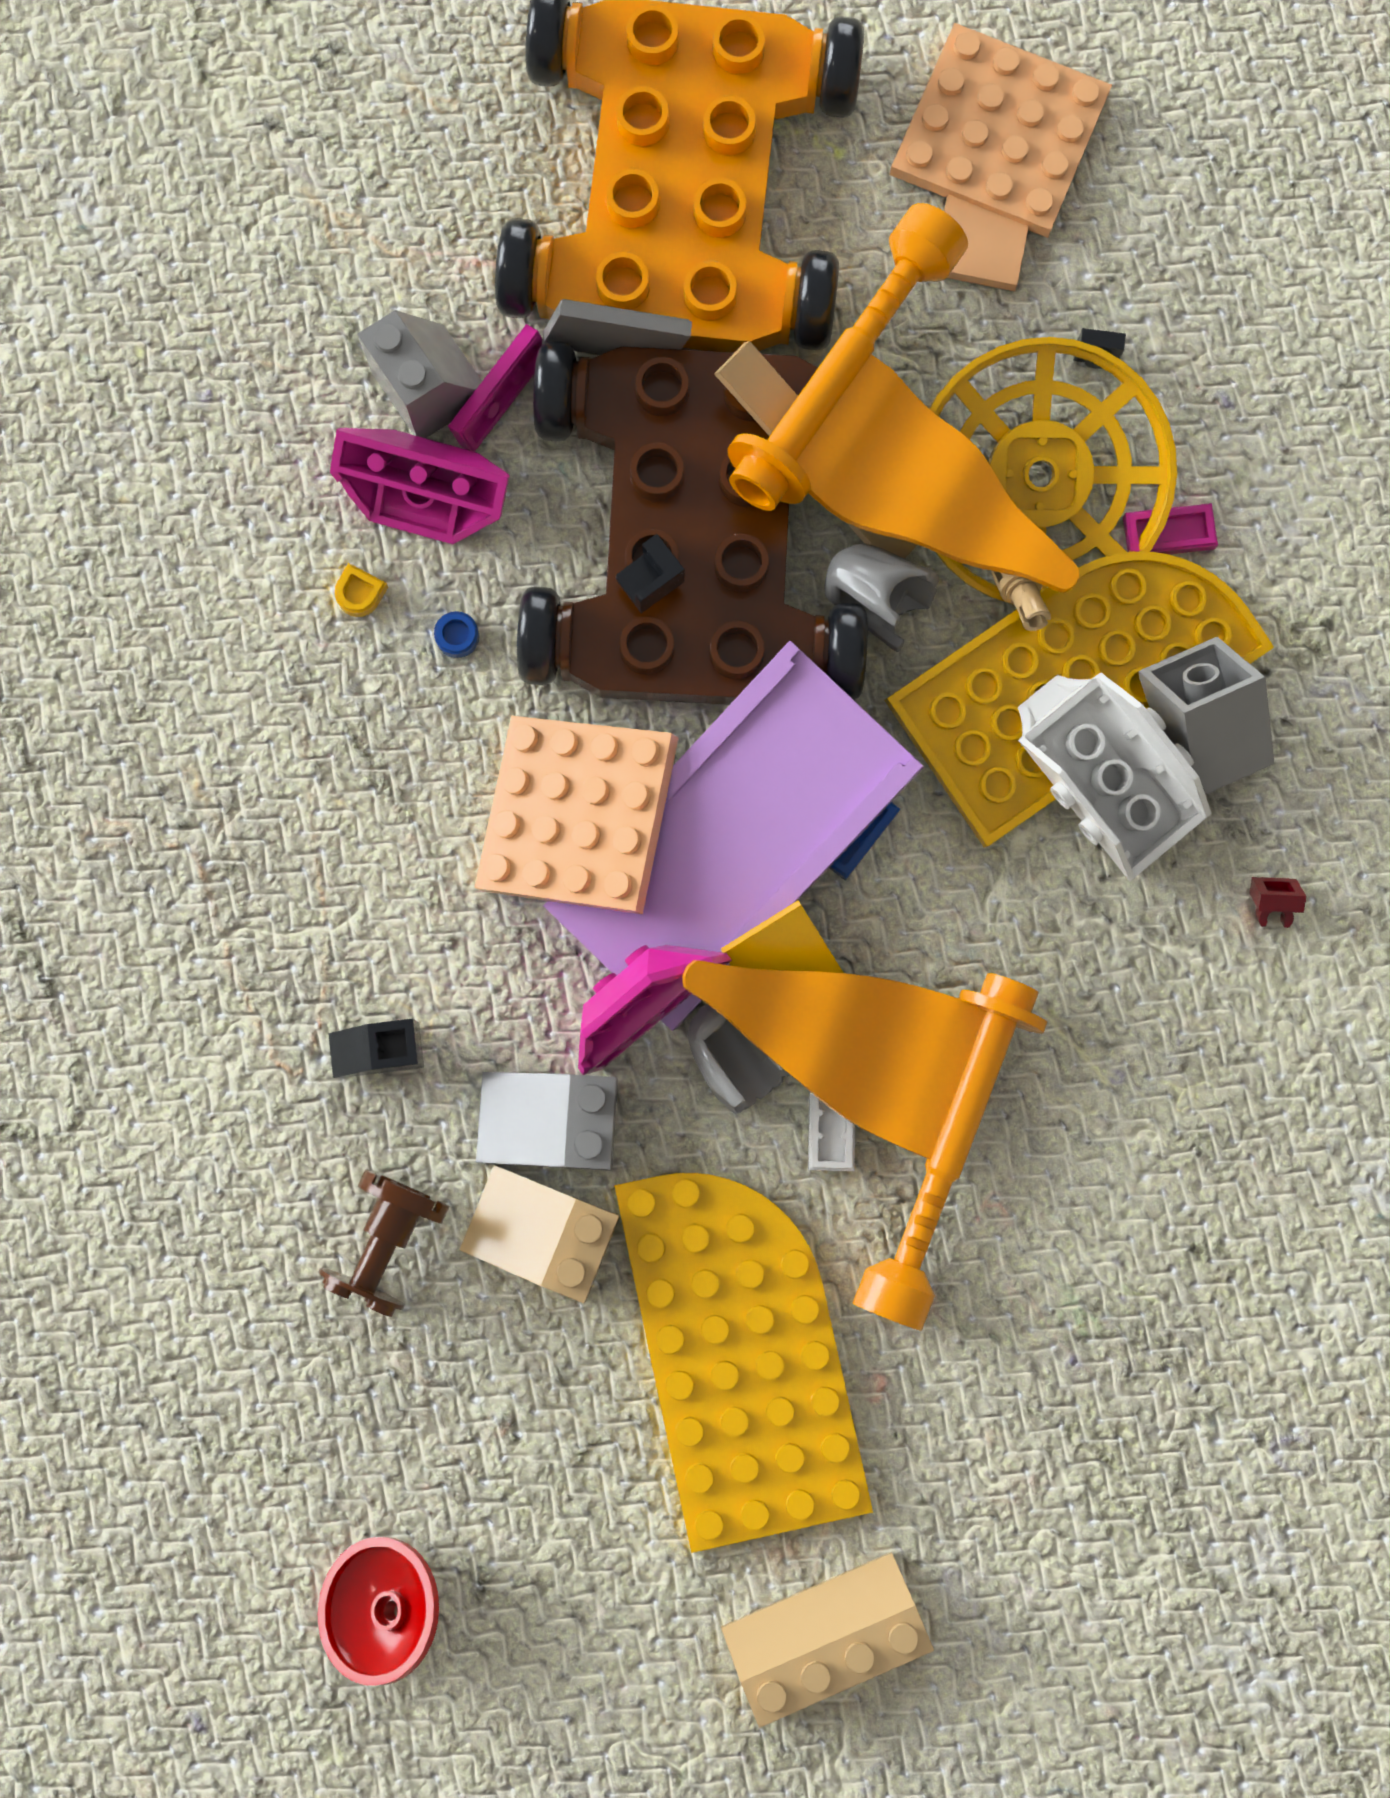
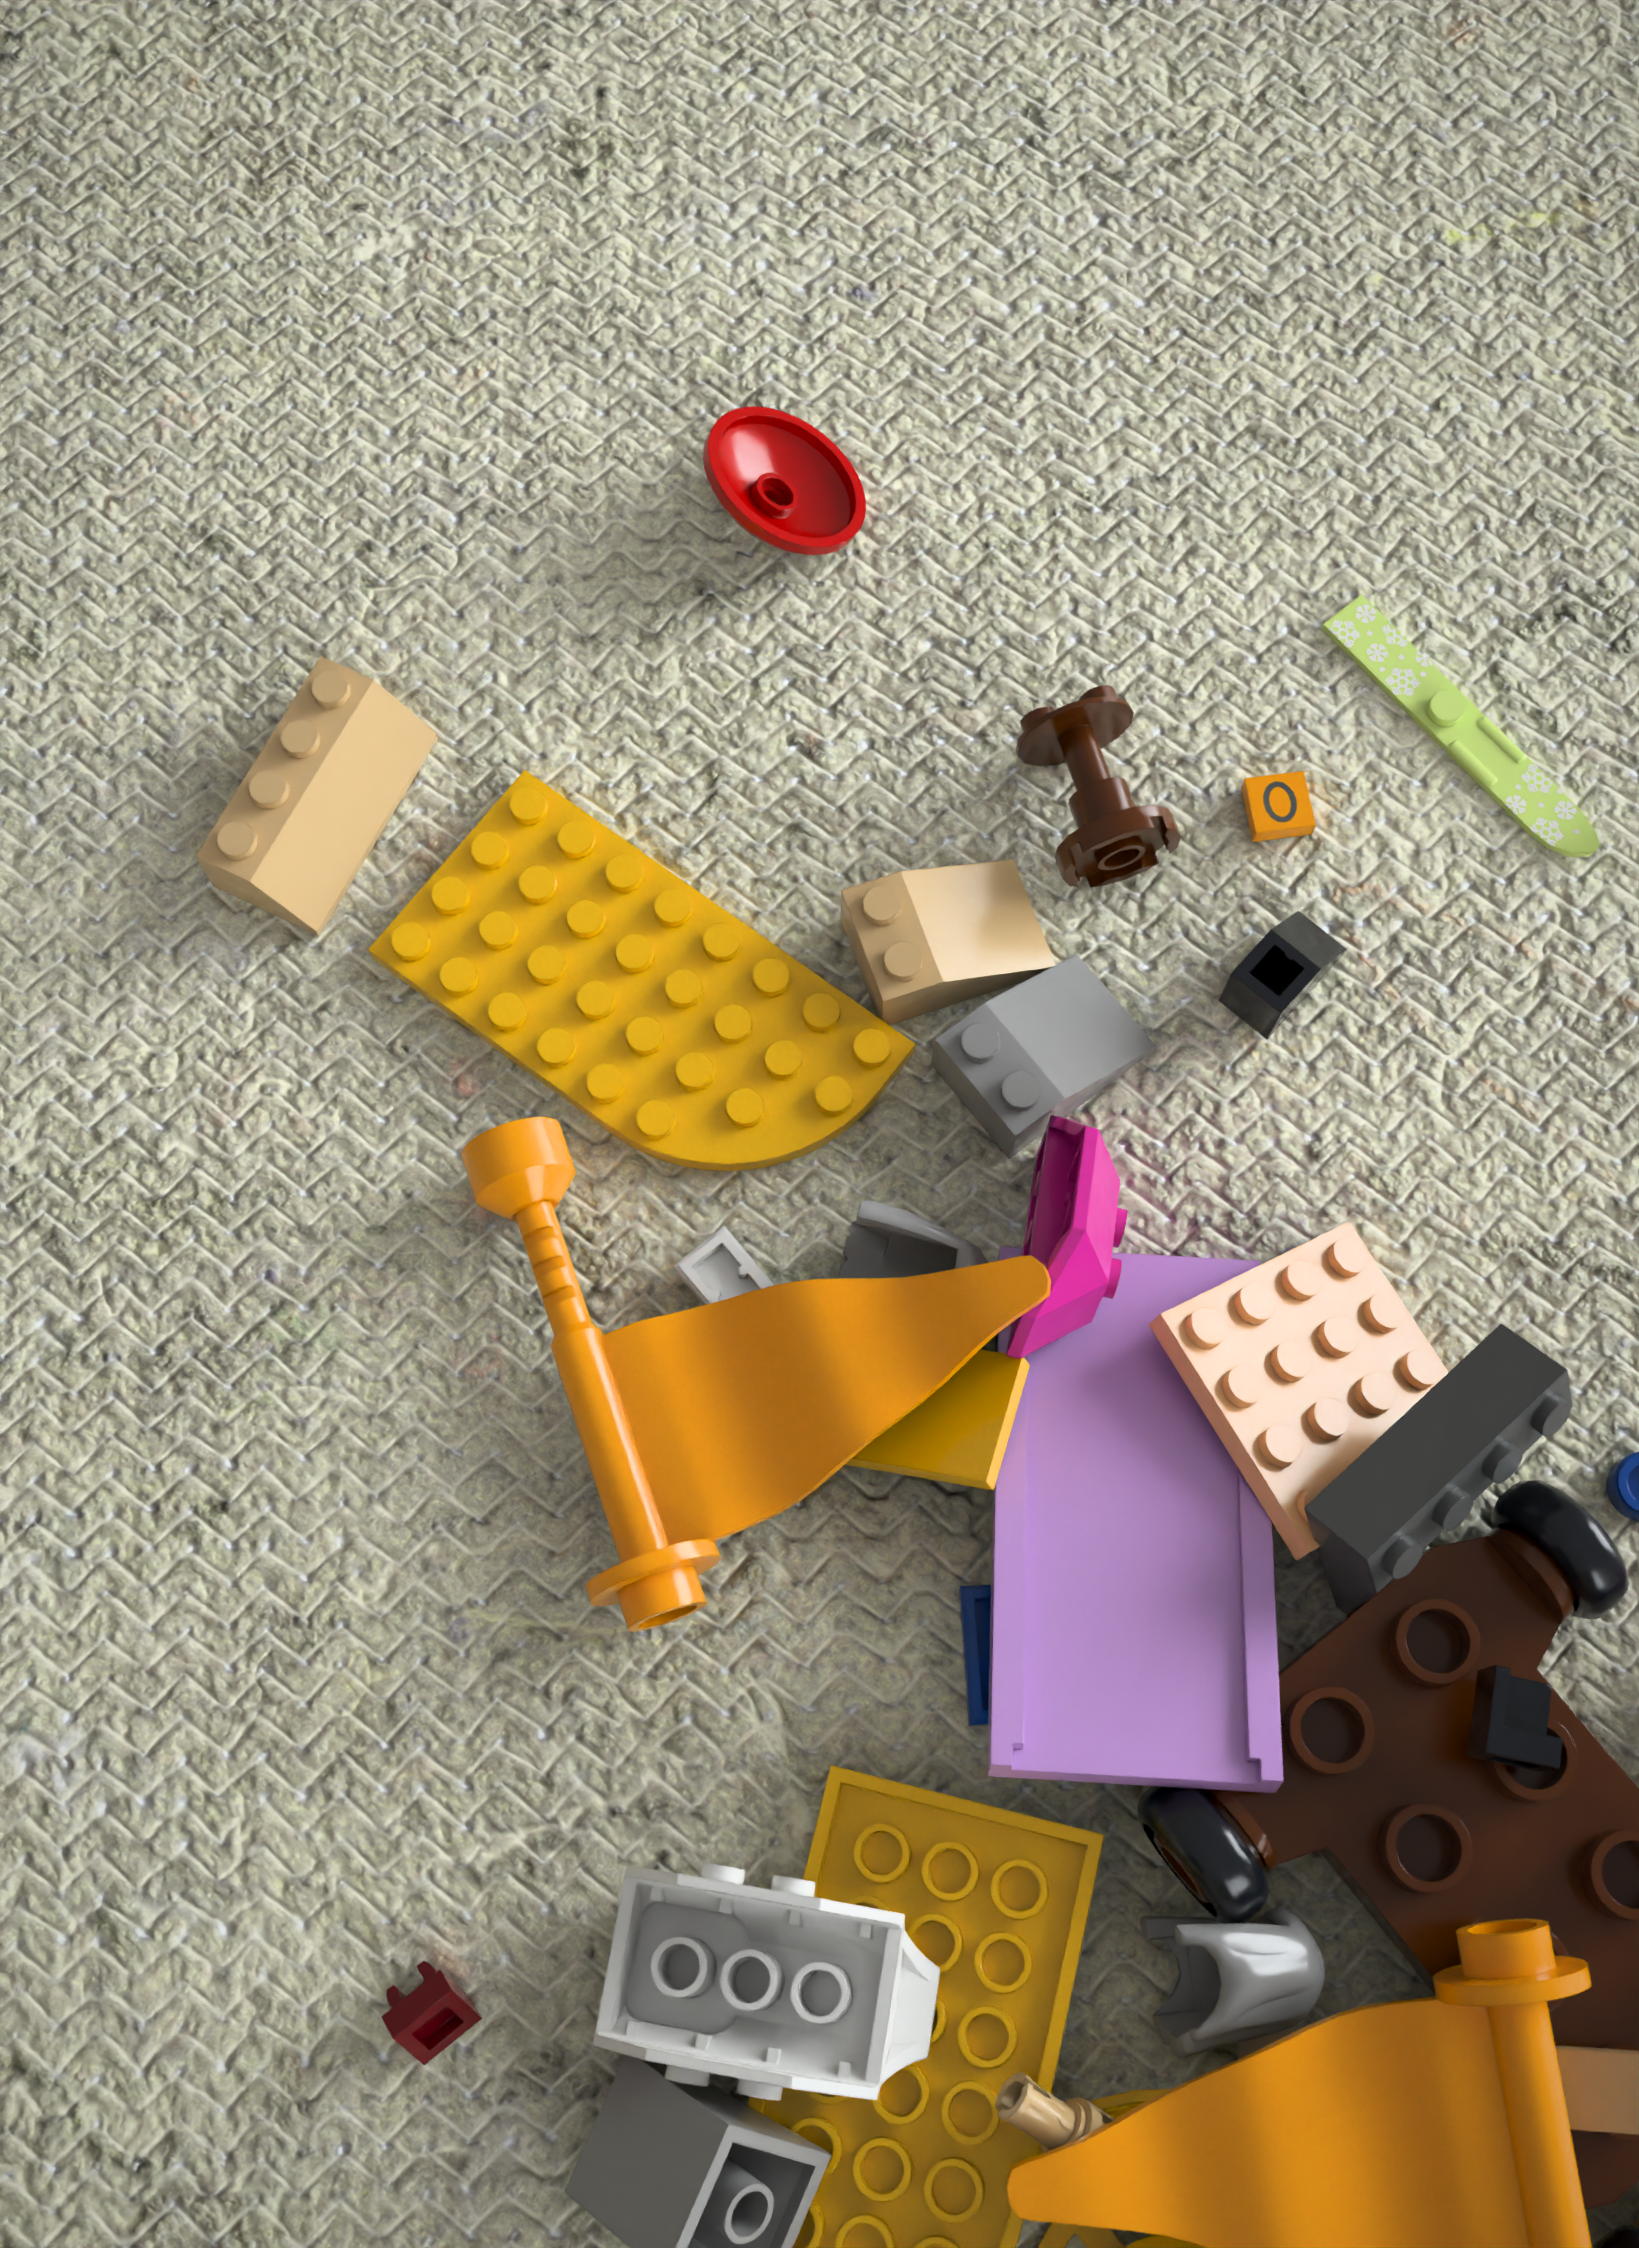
camera: 140 degrees right, 10 degrees down
none -> light orange tile [1241,771,1316,842]
none -> dark grey slope [1304,1323,1573,1614]
none -> yellowish green piece [1321,594,1600,857]

